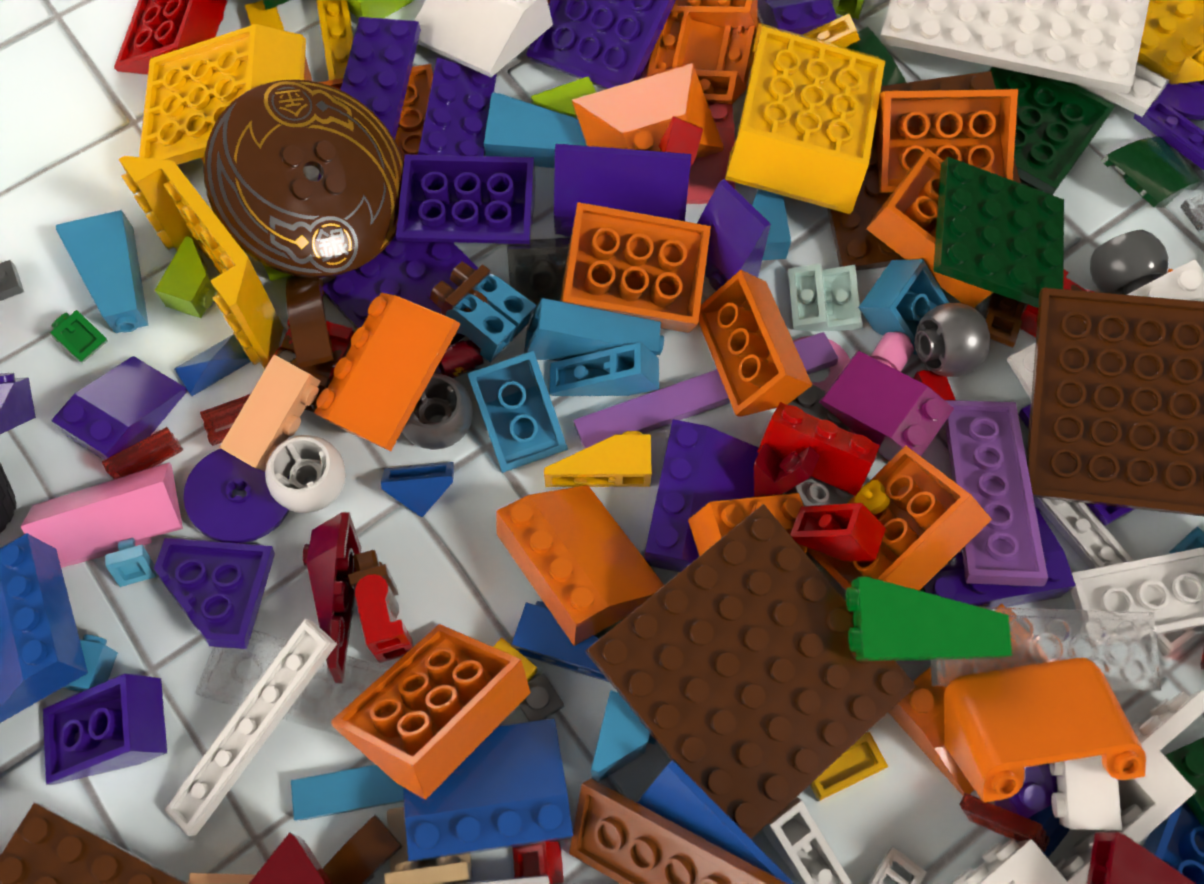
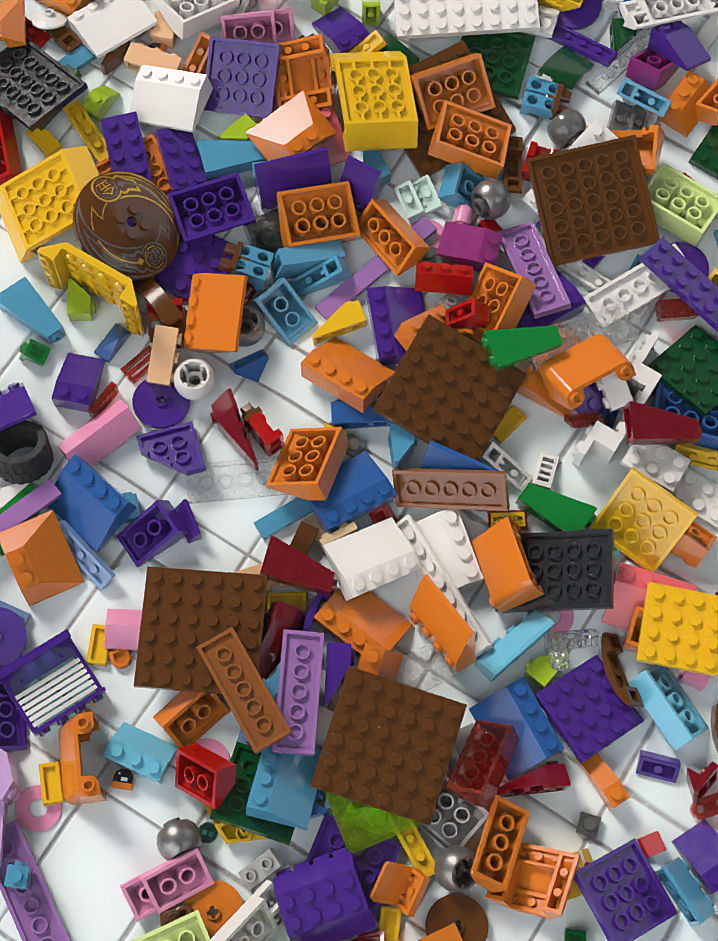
camera: 25 degrees left, 5 degrees up
medium azure tile [105,538,156,587] -> none
white tile [164,619,337,836] -> none
red slope [658,116,703,166] -> none
dark red slope [754,443,820,497] -> none
yellow piece [854,480,890,515] -> none
dark green plate [933,157,1064,308] -> none
none -> dark purple slope [175,499,202,543]
none -> dark azure hips [519,75,572,120]

